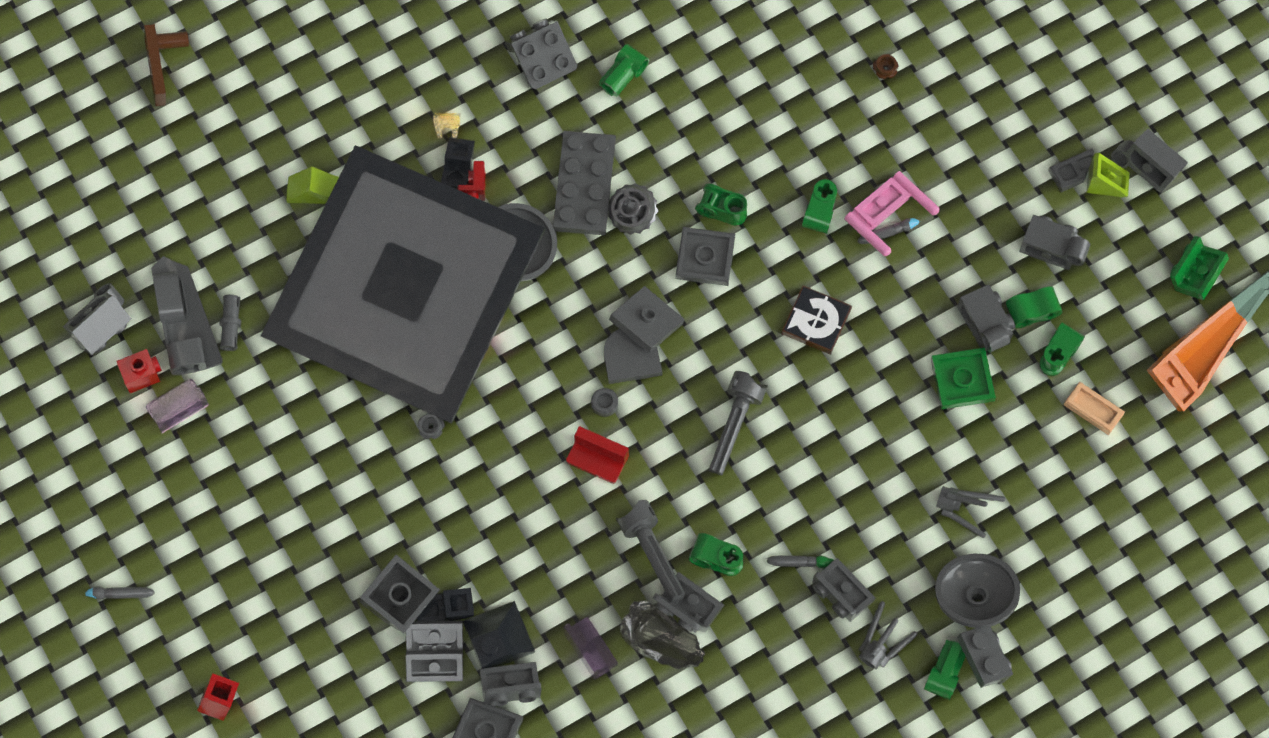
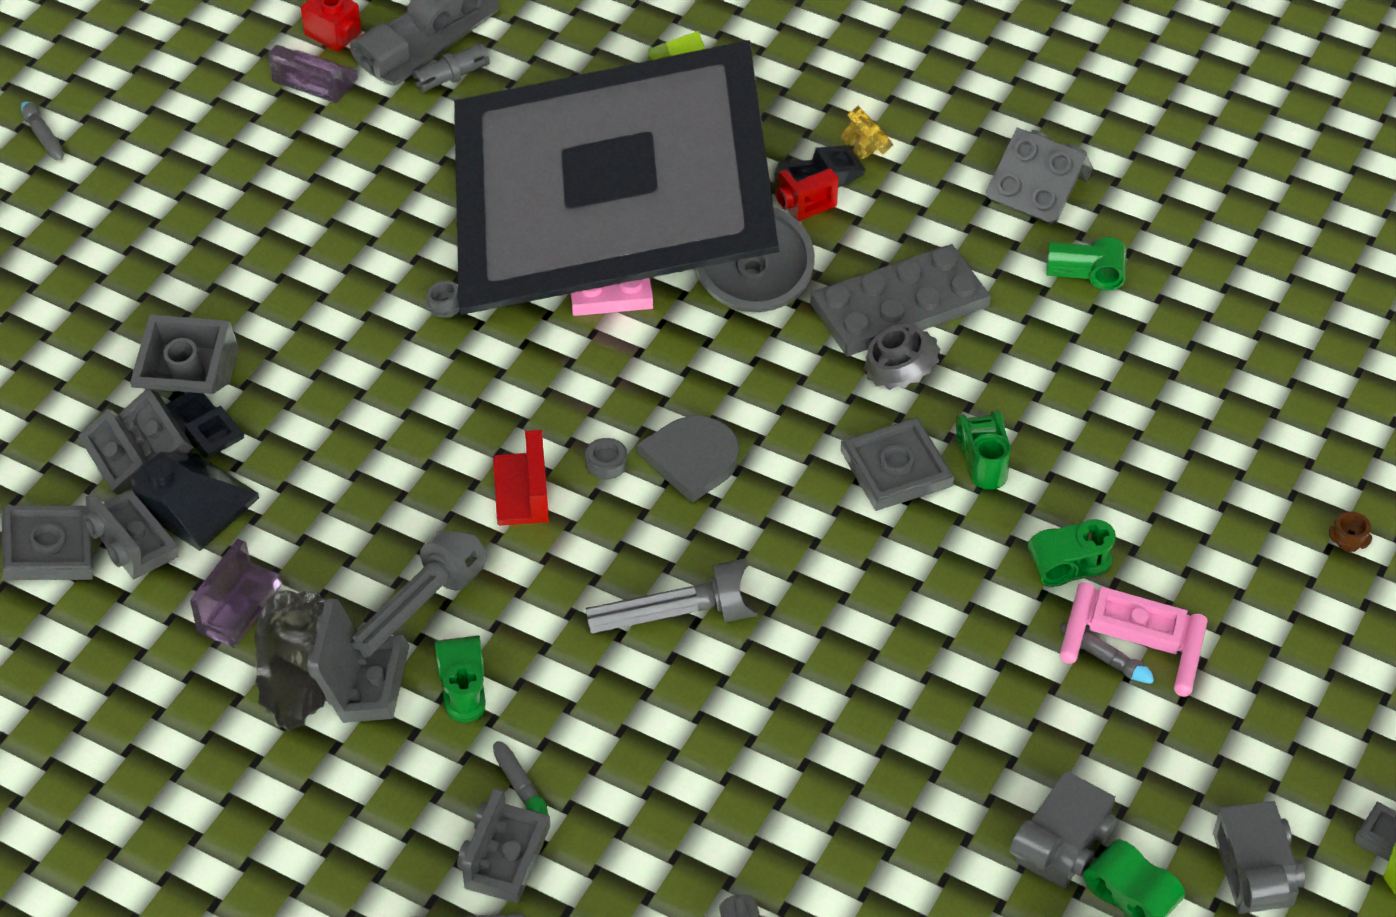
camera: 60 degrees right, 20 degrees down
dark grey plate [609,286,685,353] -> none
tile [782,285,852,355] -> none
green plate [931,348,996,410] -> none

